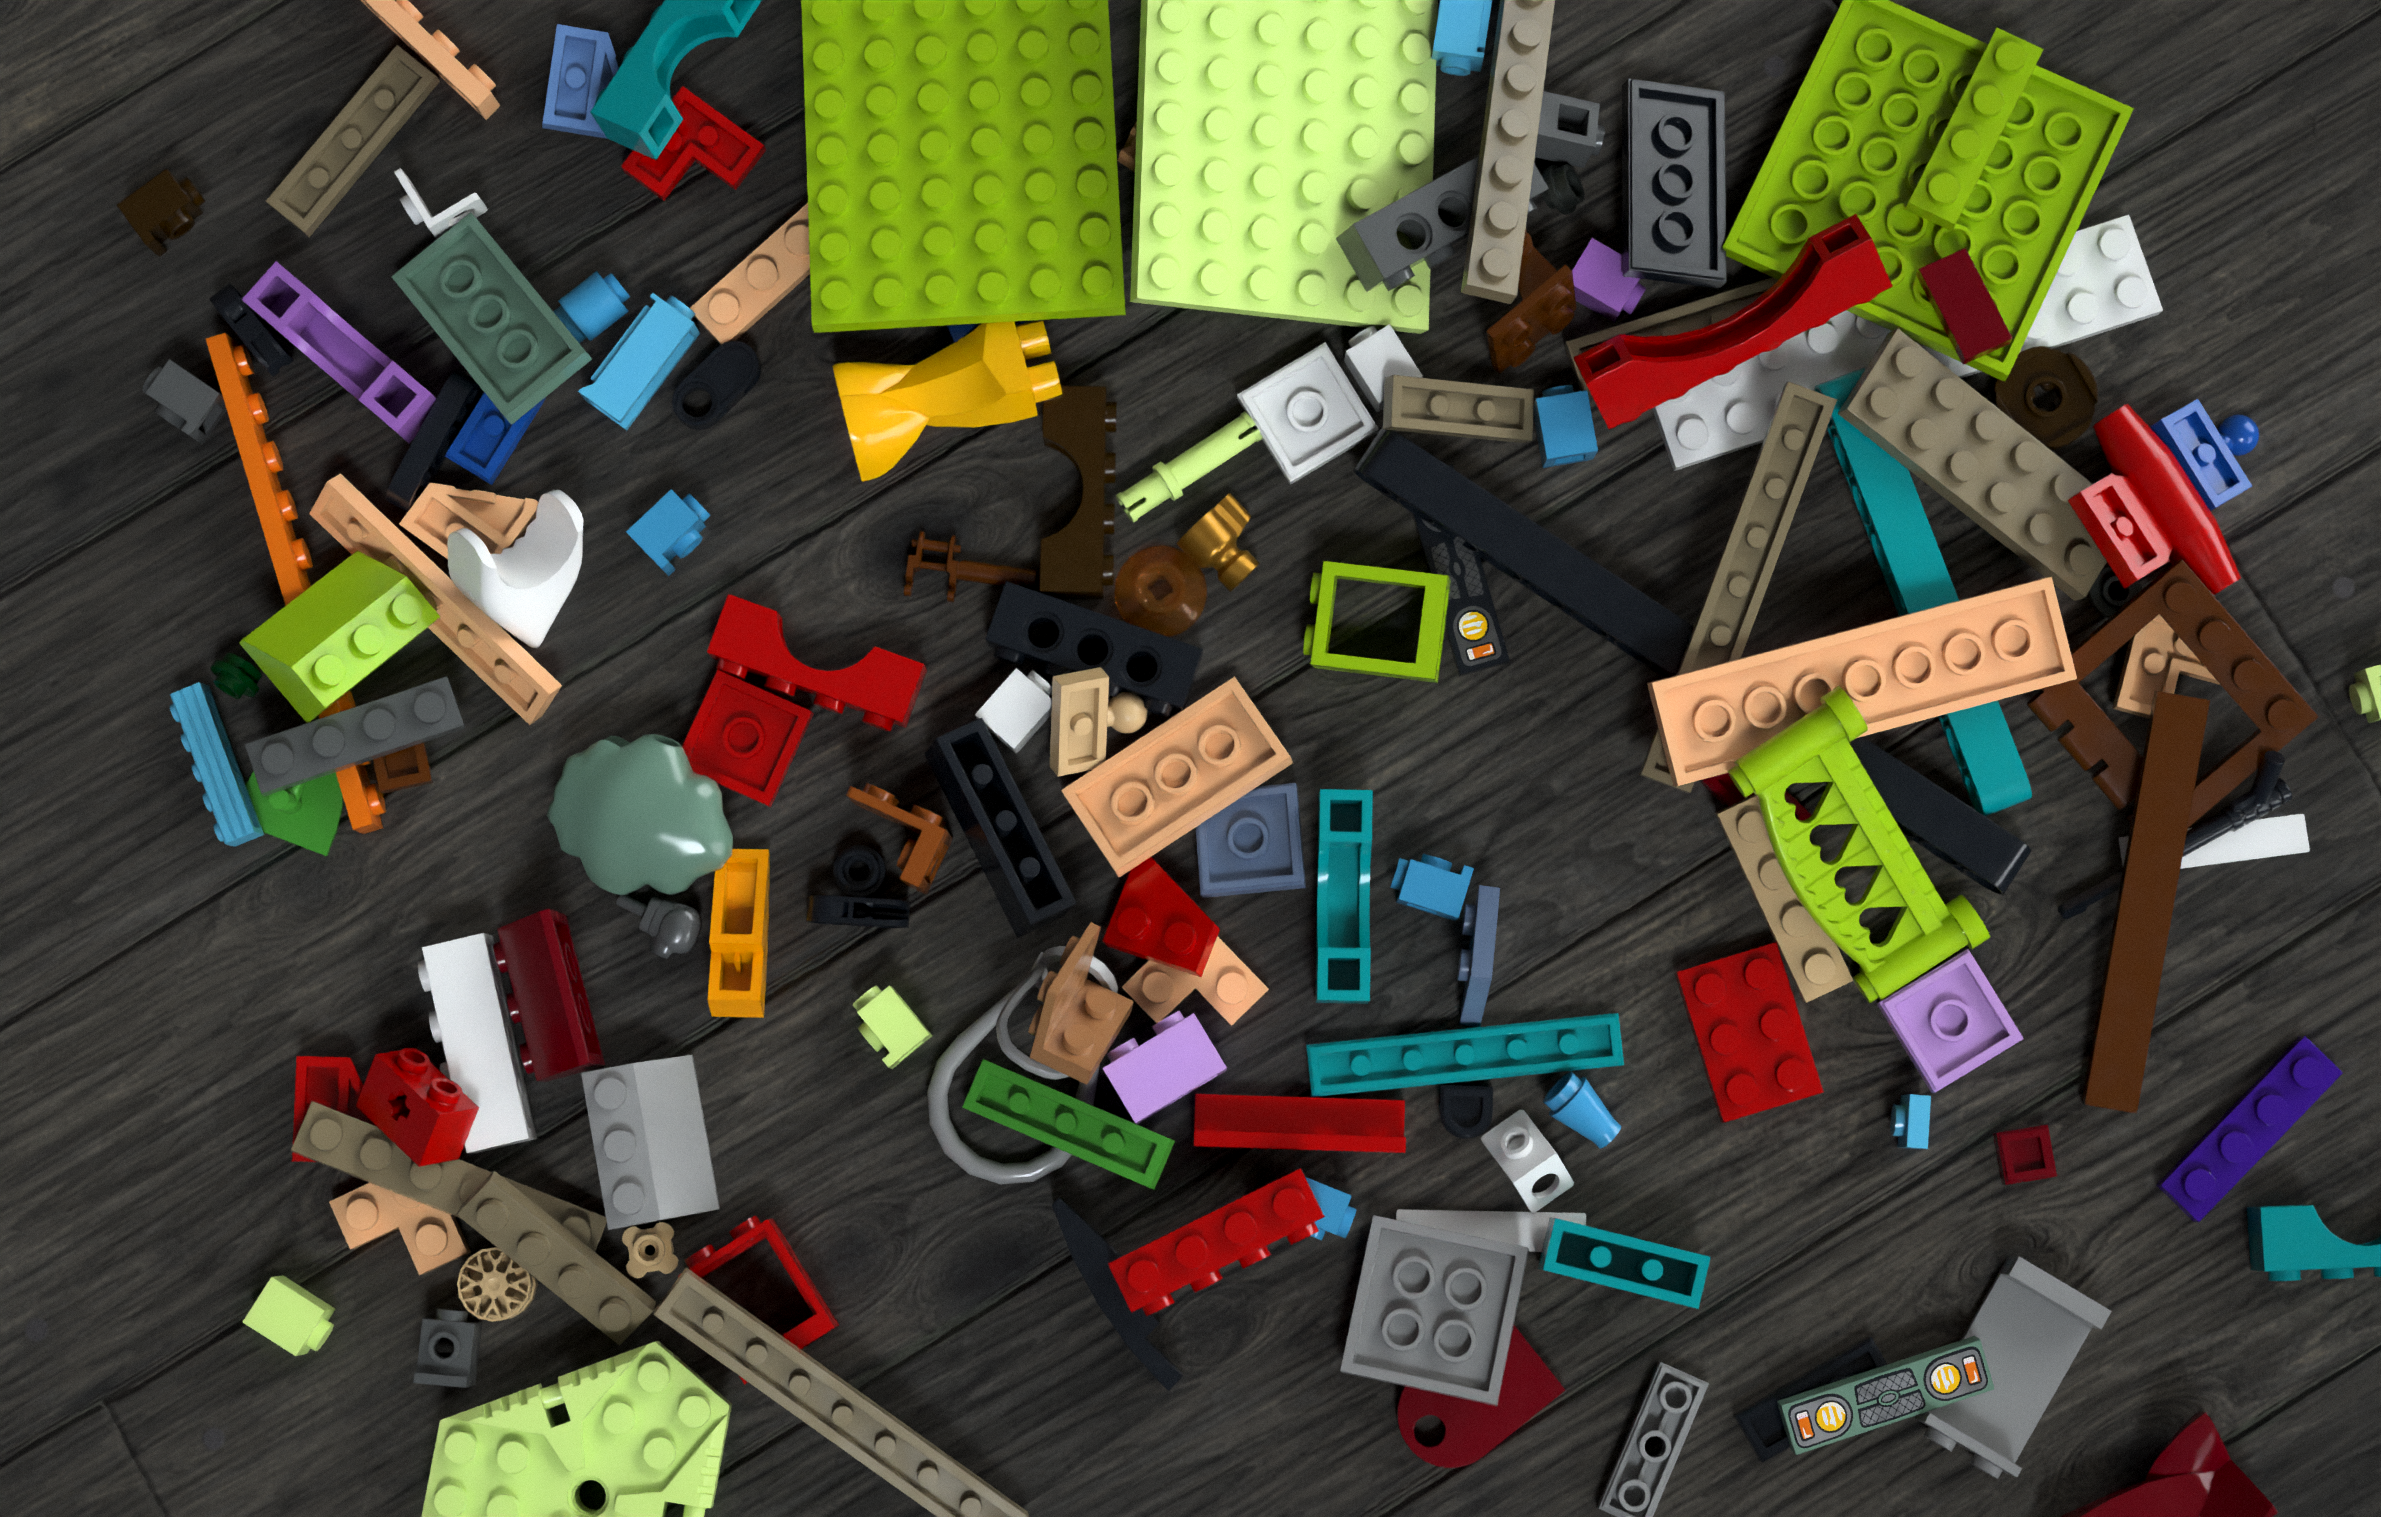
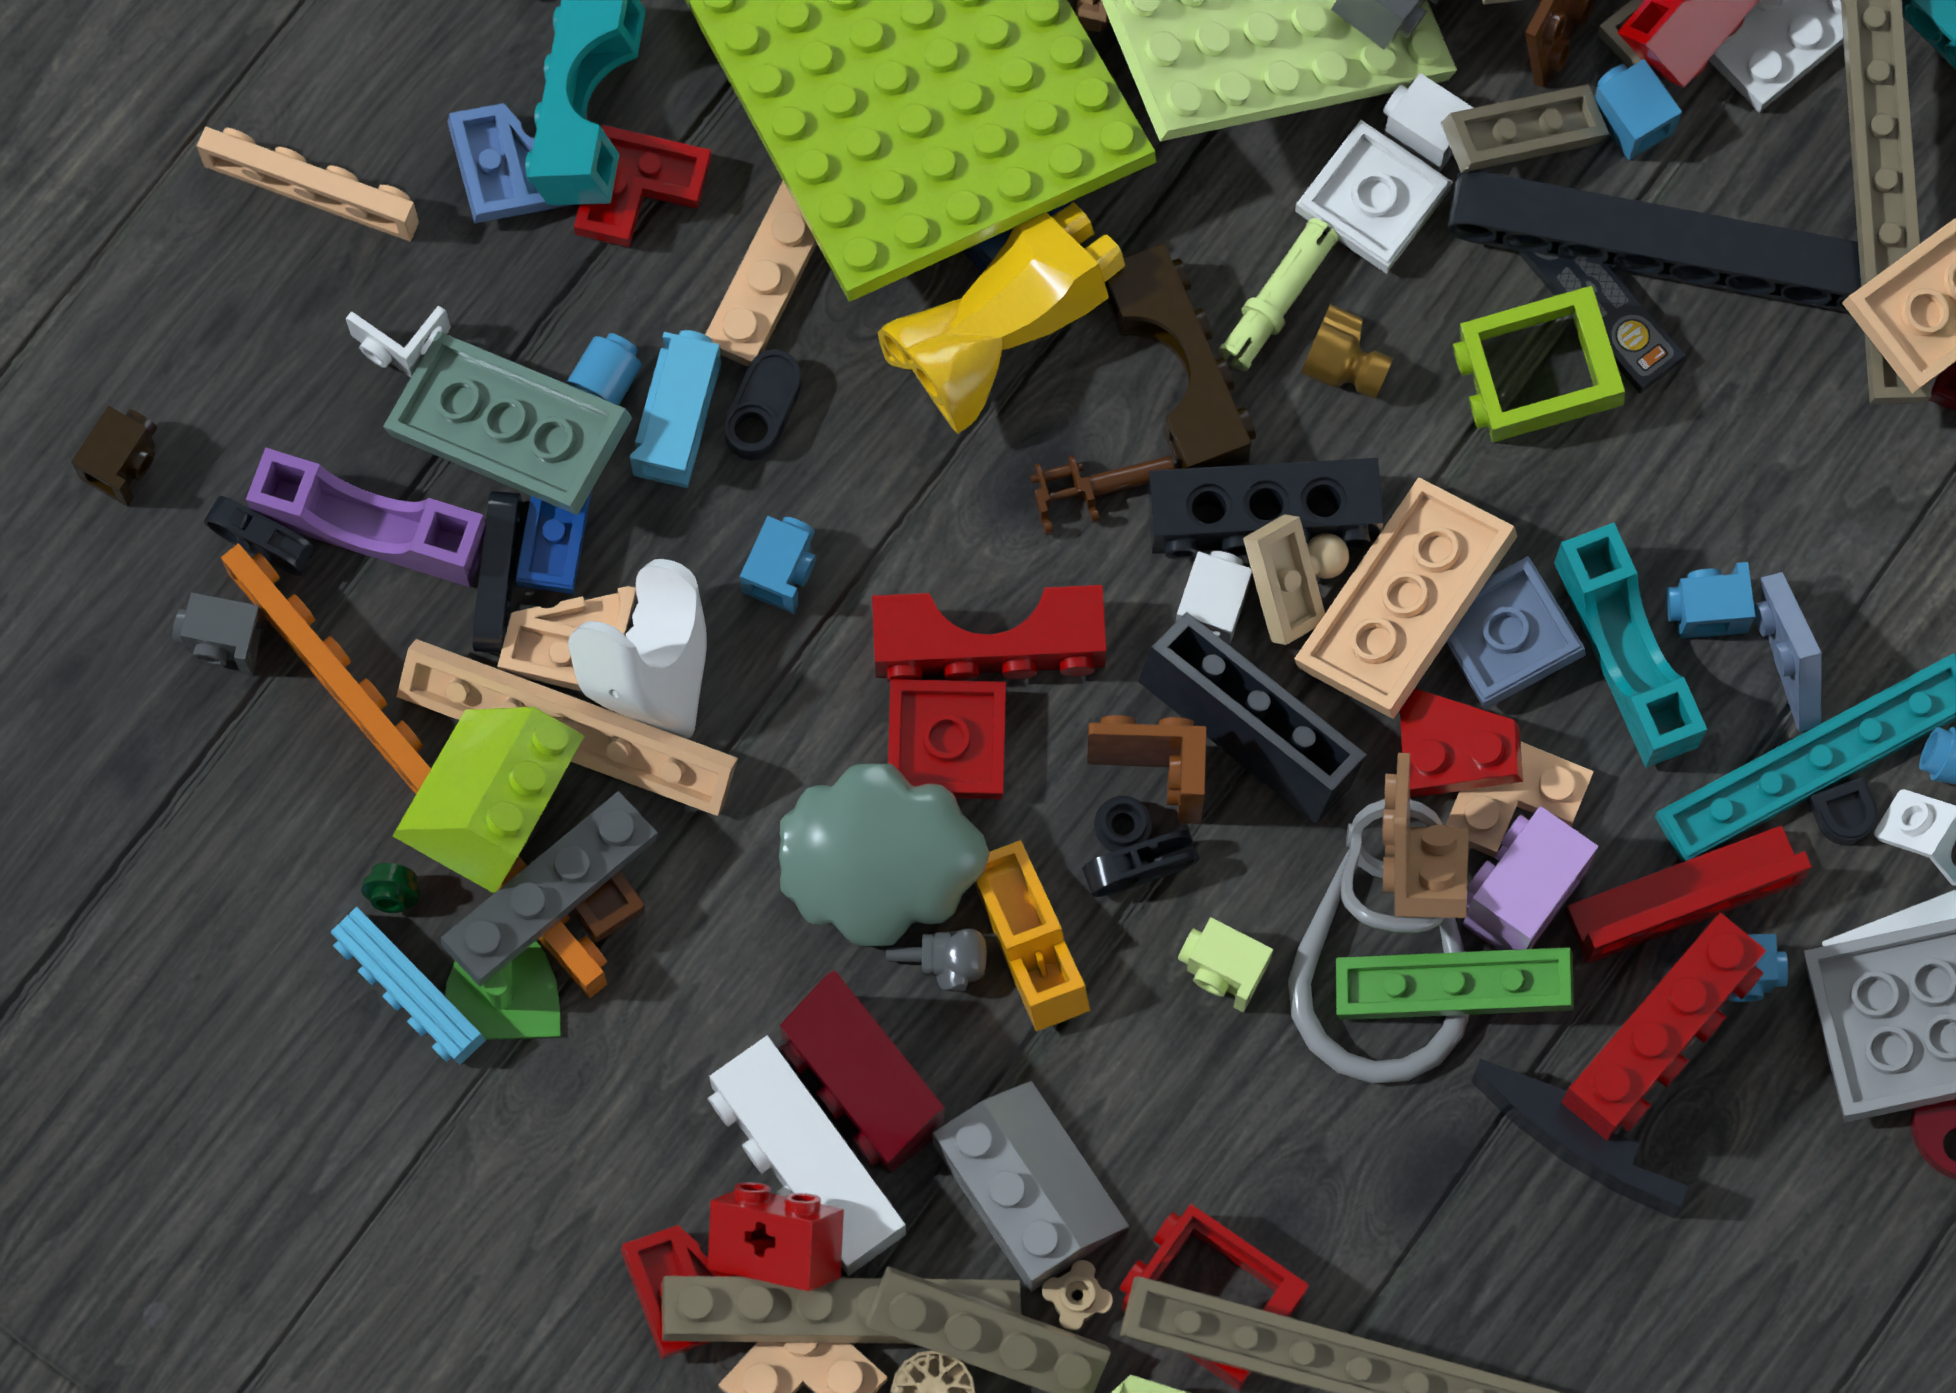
camera: 25 degrees left, 10 degrees down
dark tan plate [266,45,440,237] -> none
clear orange piece [1114,546,1207,637] -> none

